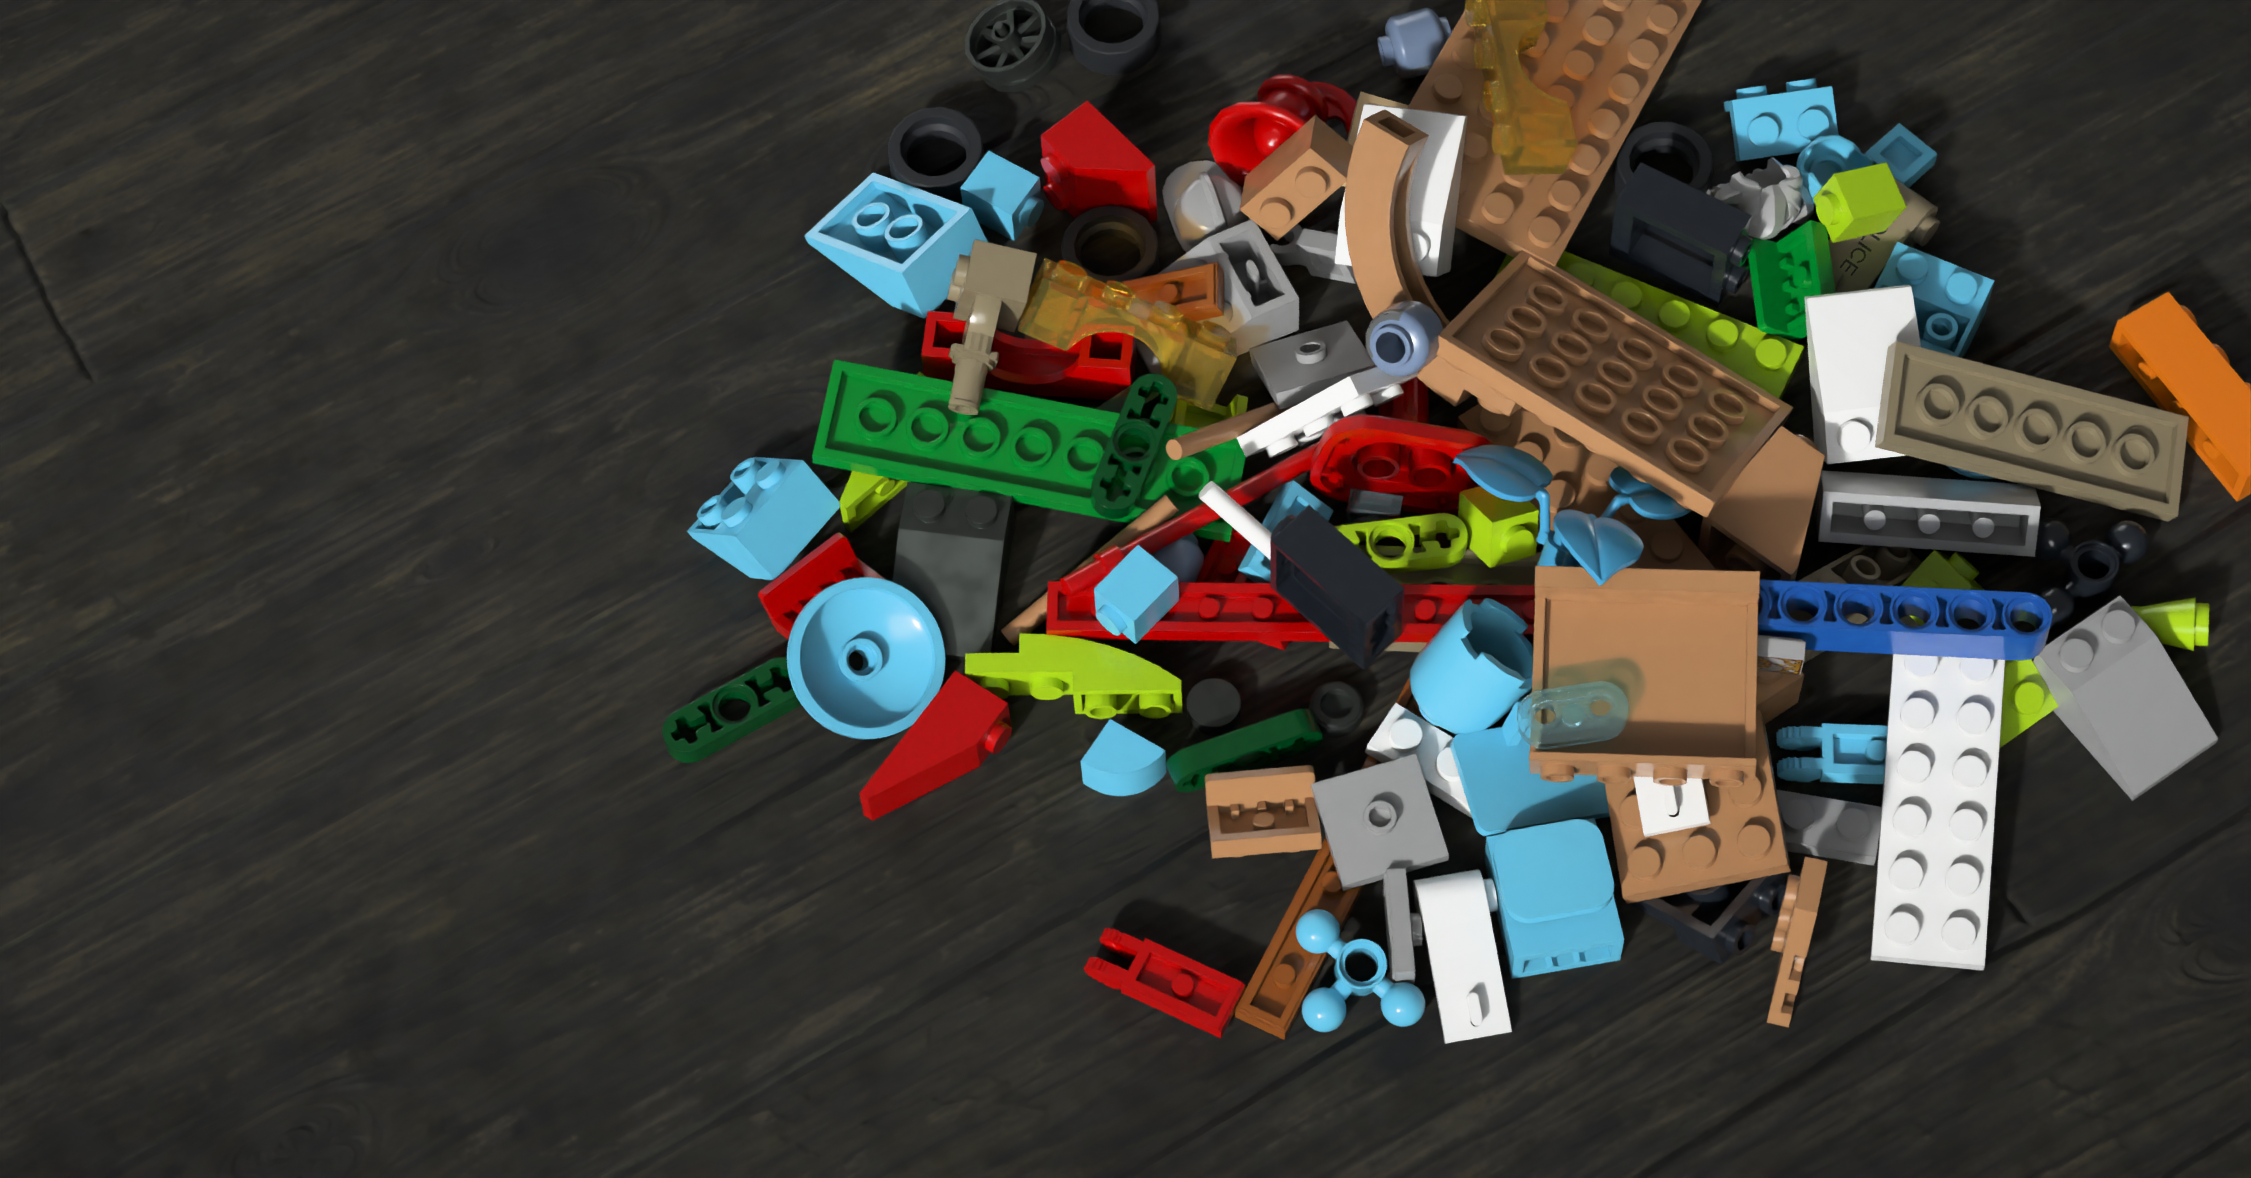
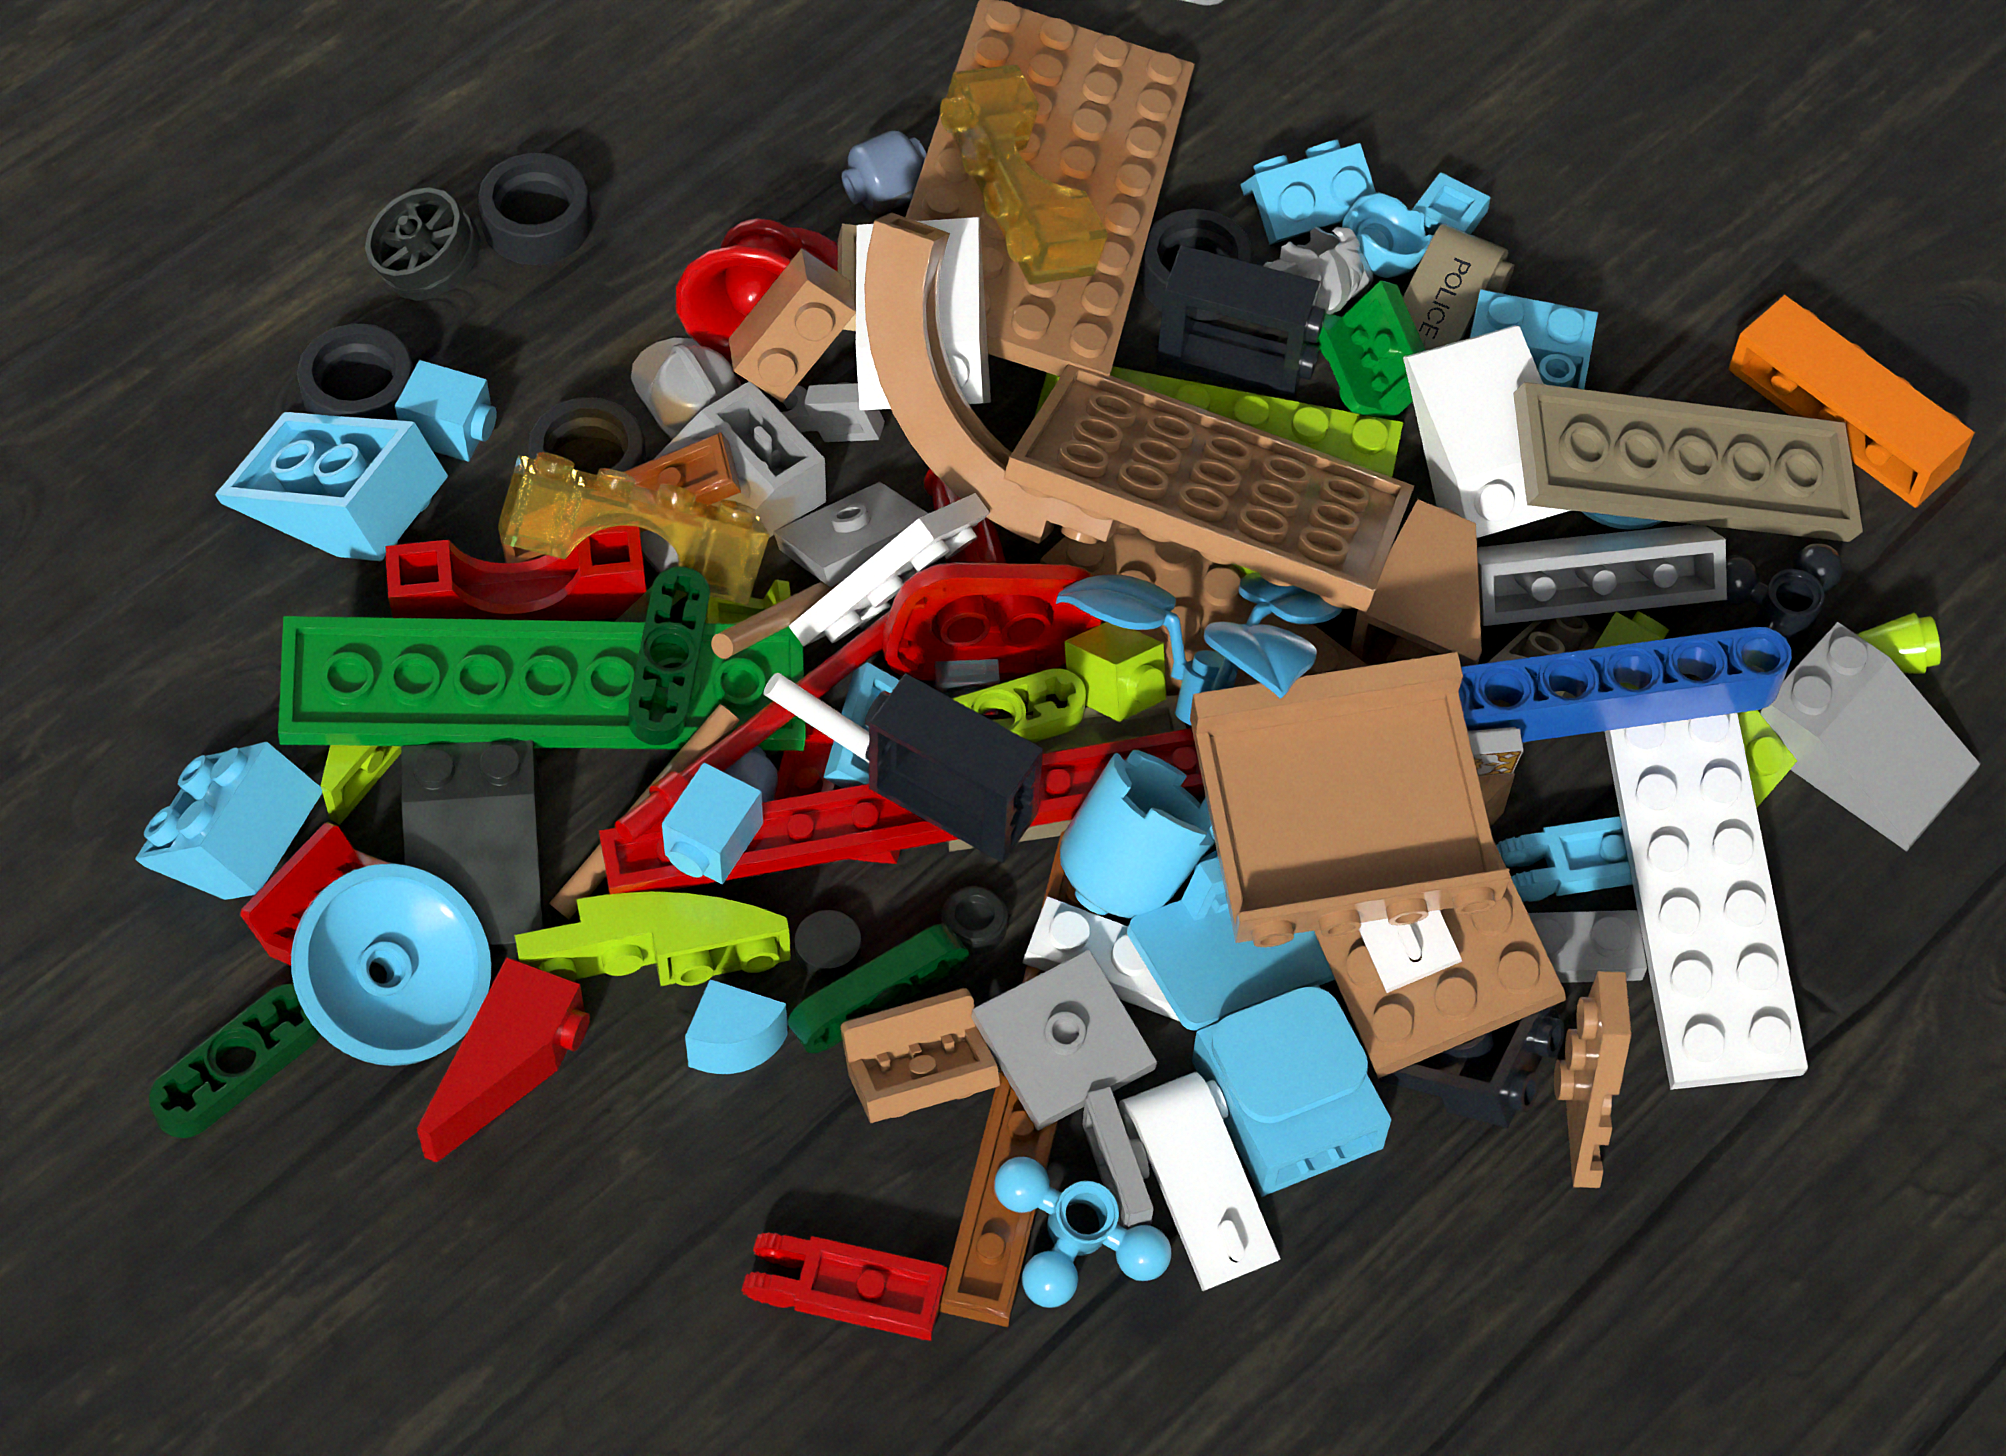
camera: 20 degrees left, 5 degrees down
dark tan brick [947,239,1037,415] -> none
red slope [1040,100,1158,224] -> none
sand blue head [1366,300,1443,377] -> none
clear light blue plate [1517,681,1629,749] -> none
lime brick [1813,162,1907,243] -> none

